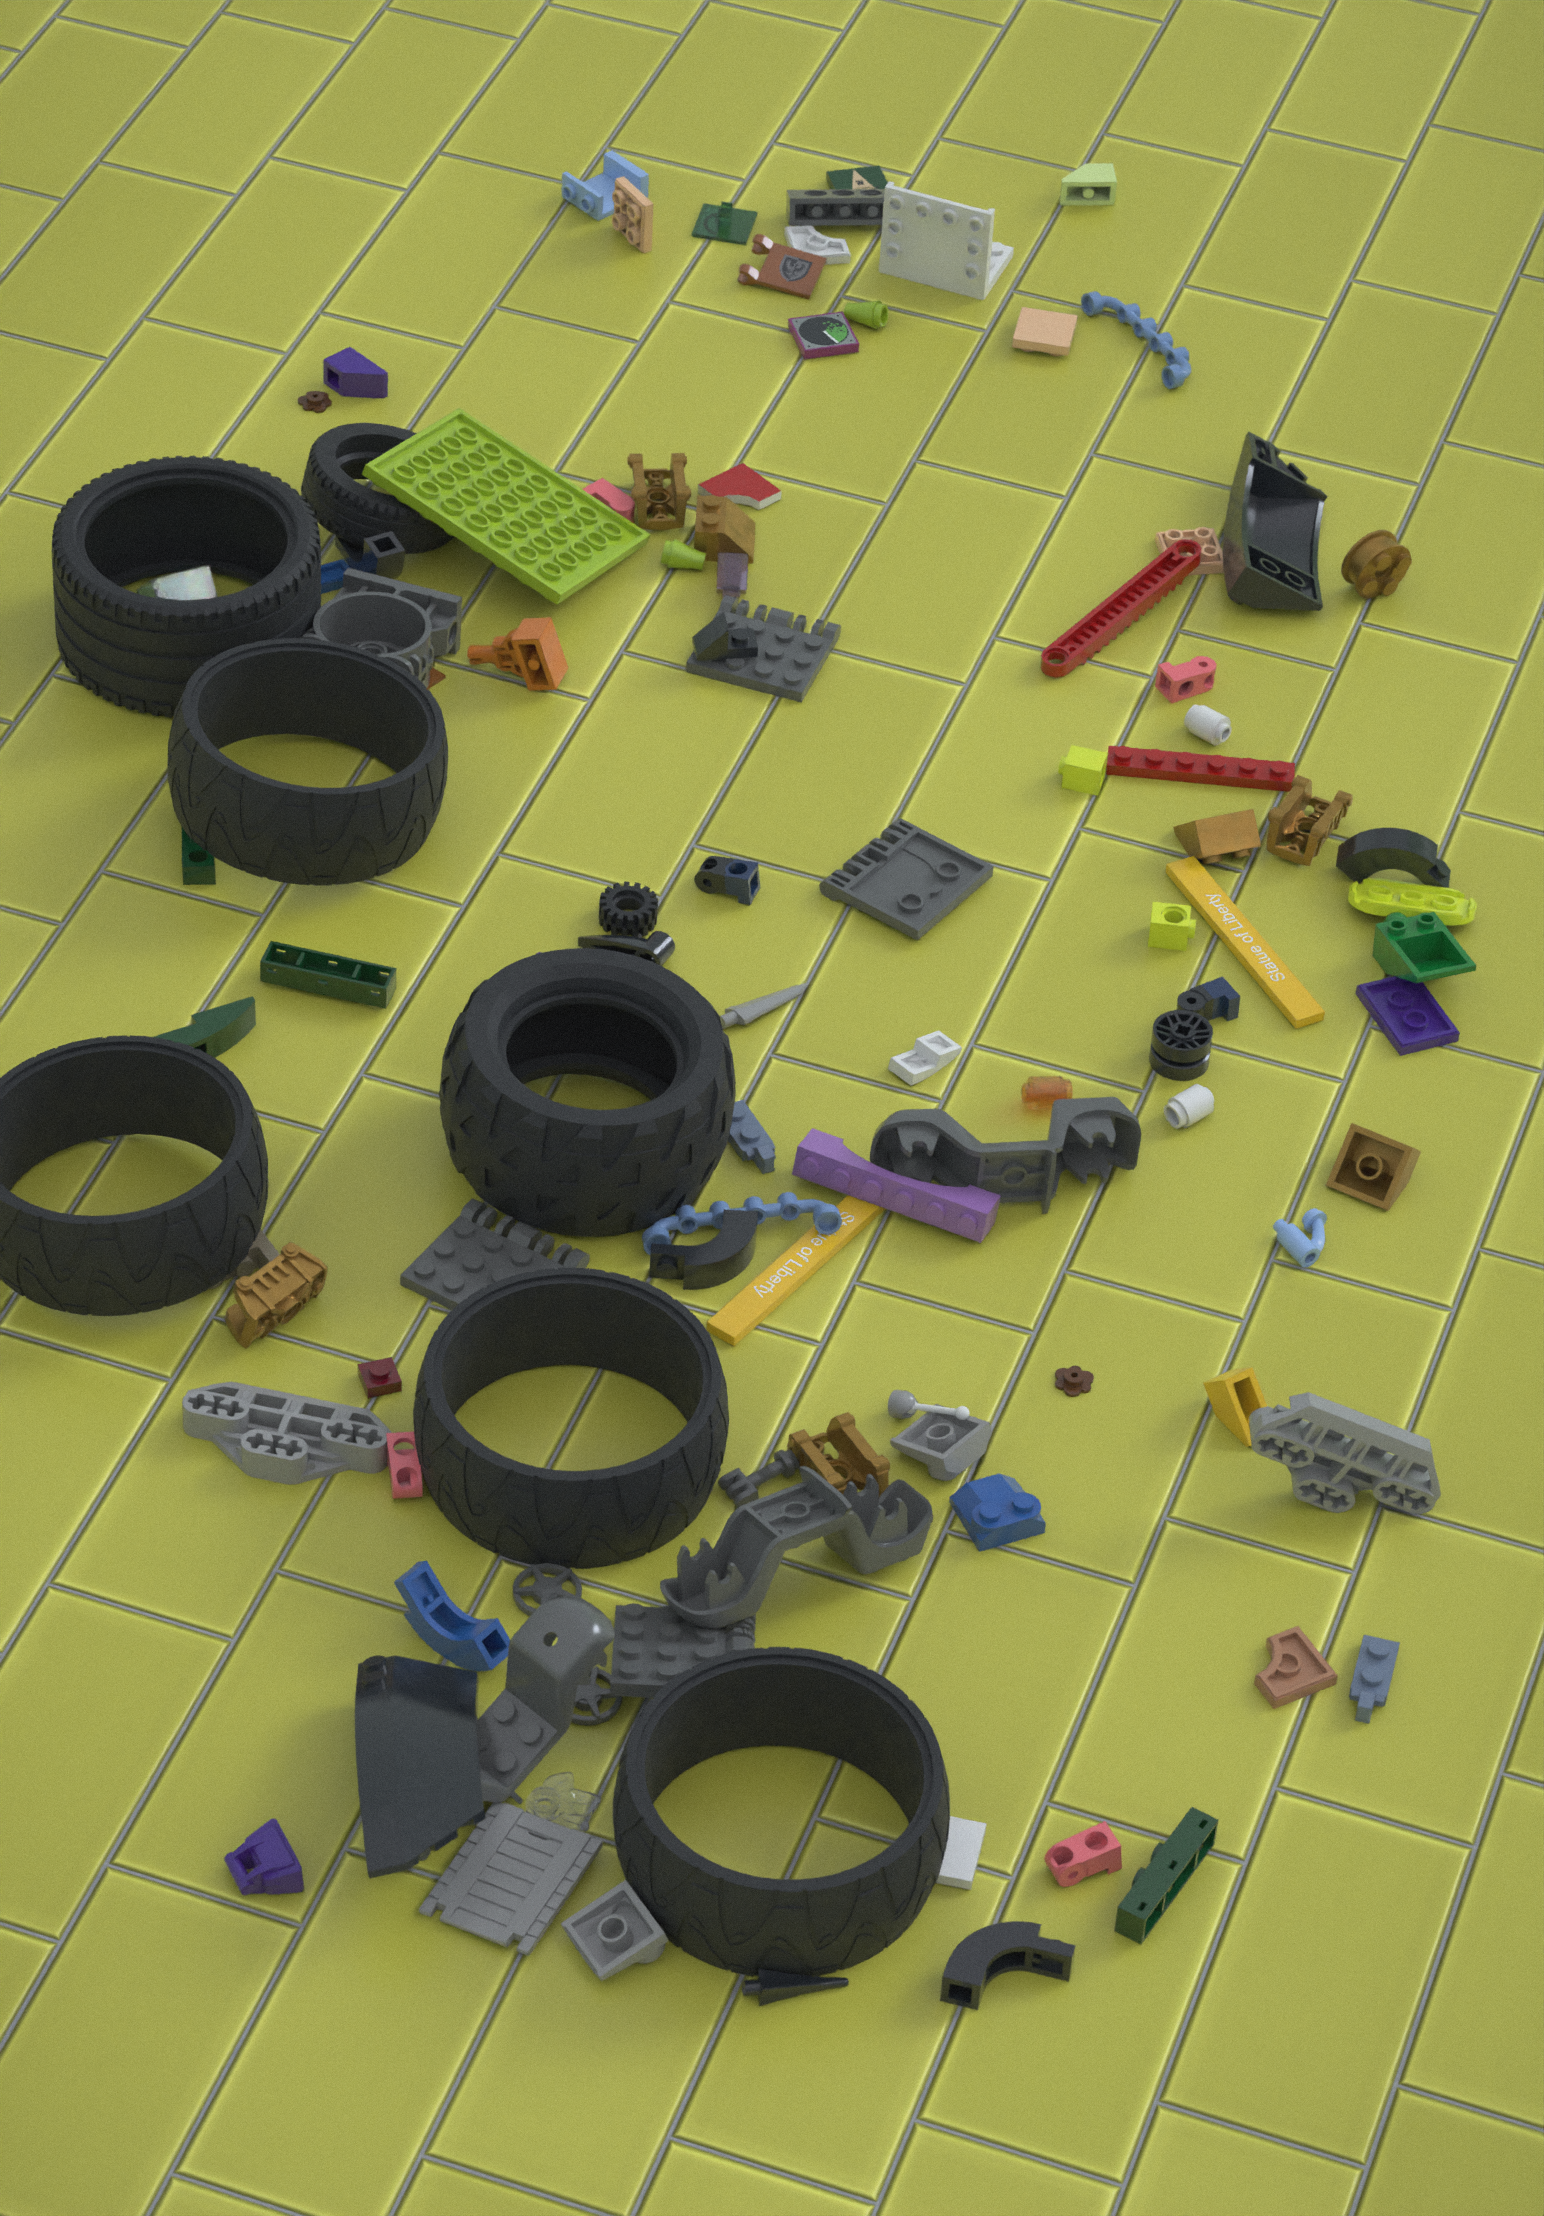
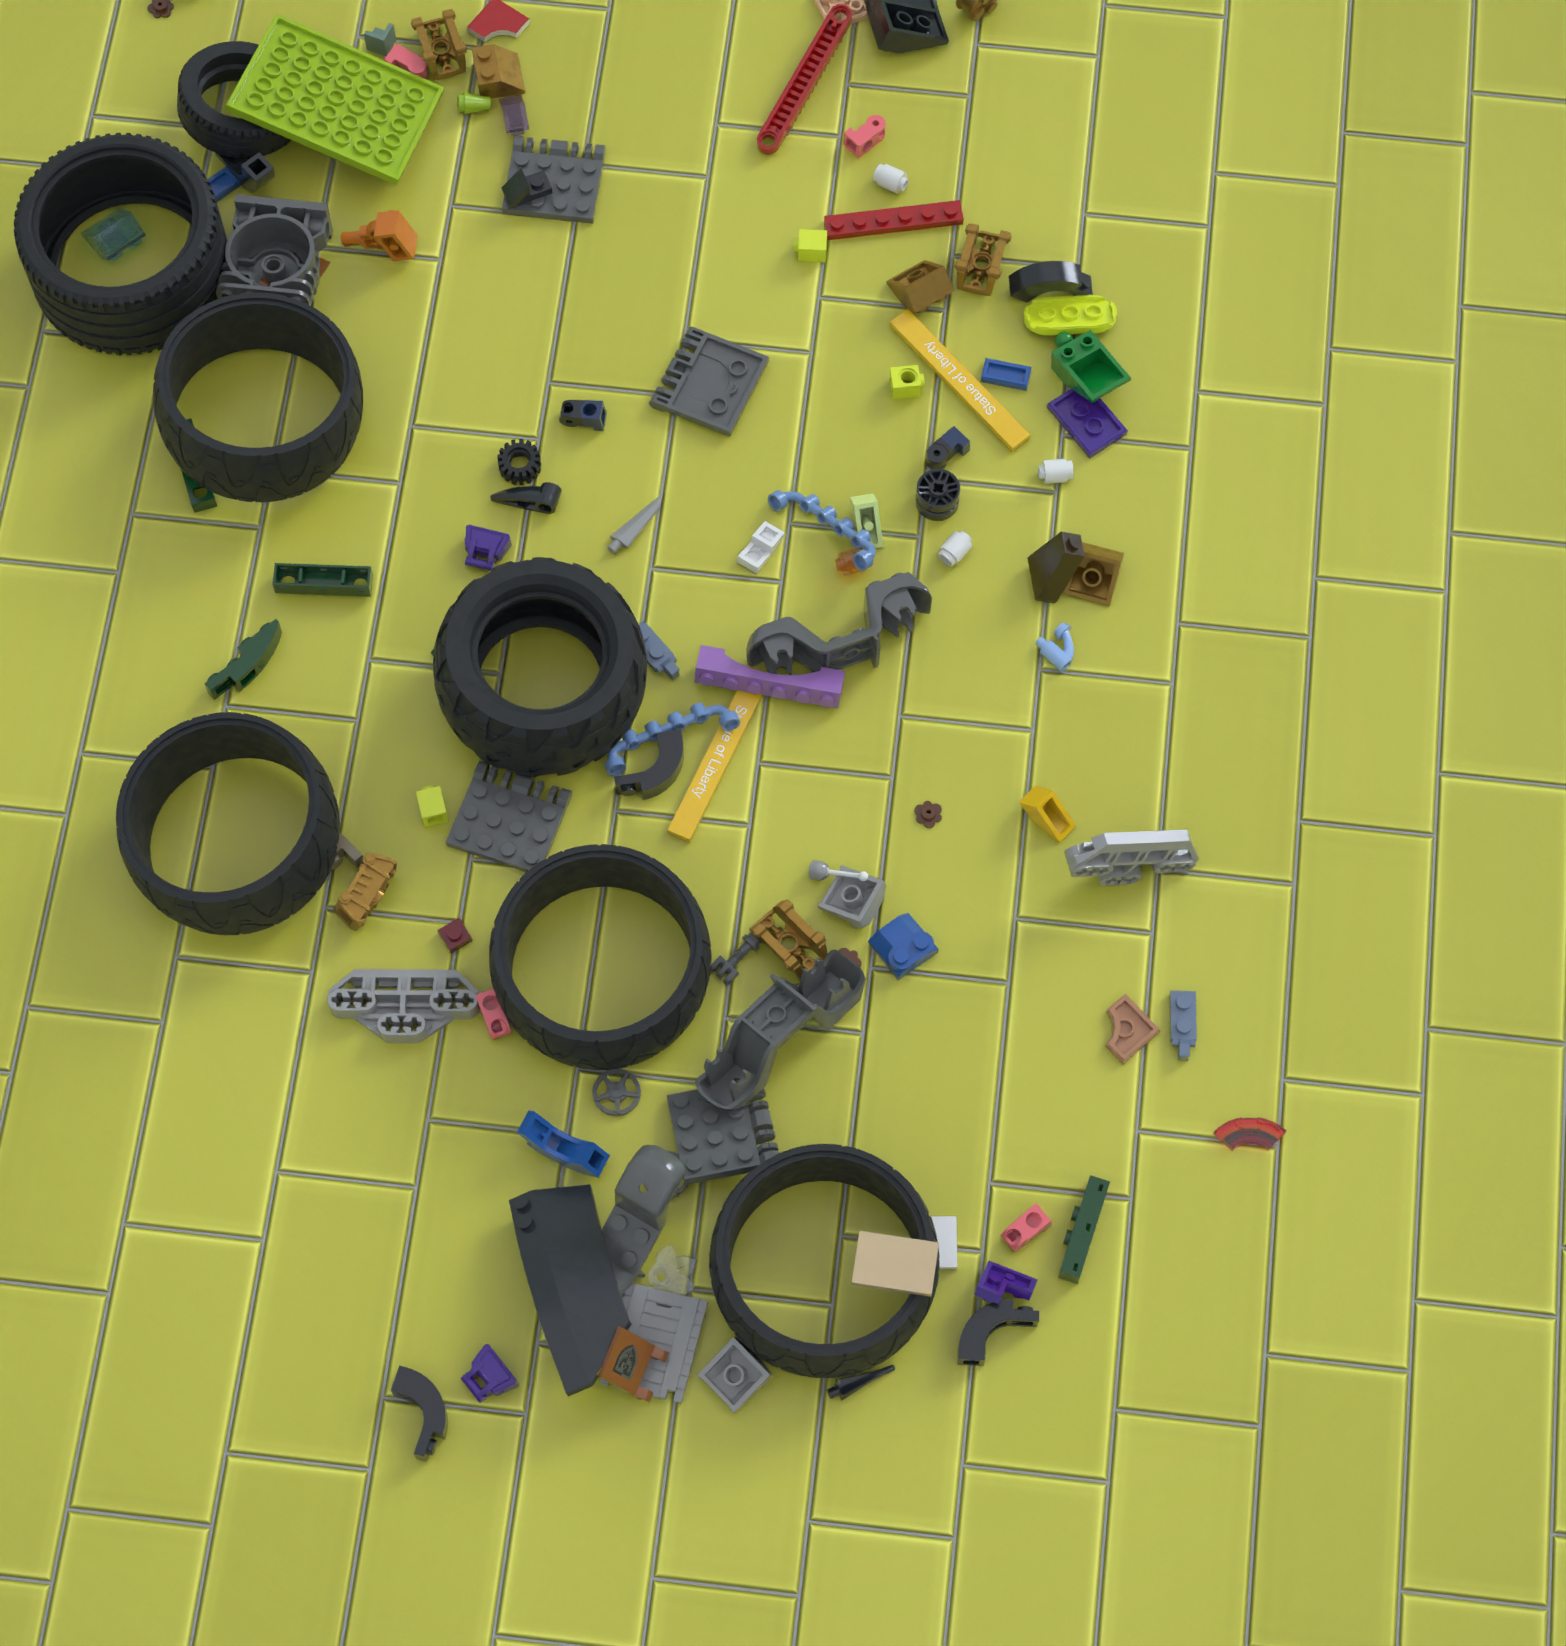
camera: 10 degrees left, 25 degrees up
none -> sand green panel [364,23,397,56]
none -> black arch [391,1365,448,1462]
none -> neon yellow brick [416,786,449,827]
none -> dark orange flag [598,1326,669,1402]
none -> medium blue bar [768,490,876,571]
none -> yellowish green slope [850,493,883,550]
none -> tan tile [851,1231,939,1297]
none -> dark purple plate [974,1261,1038,1304]
none -> blue tile [981,358,1031,391]
none -> dark brown slope [1027,531,1085,603]
none -> white brick [1038,458,1074,484]
none -> clear red tile [1213,1117,1287,1151]

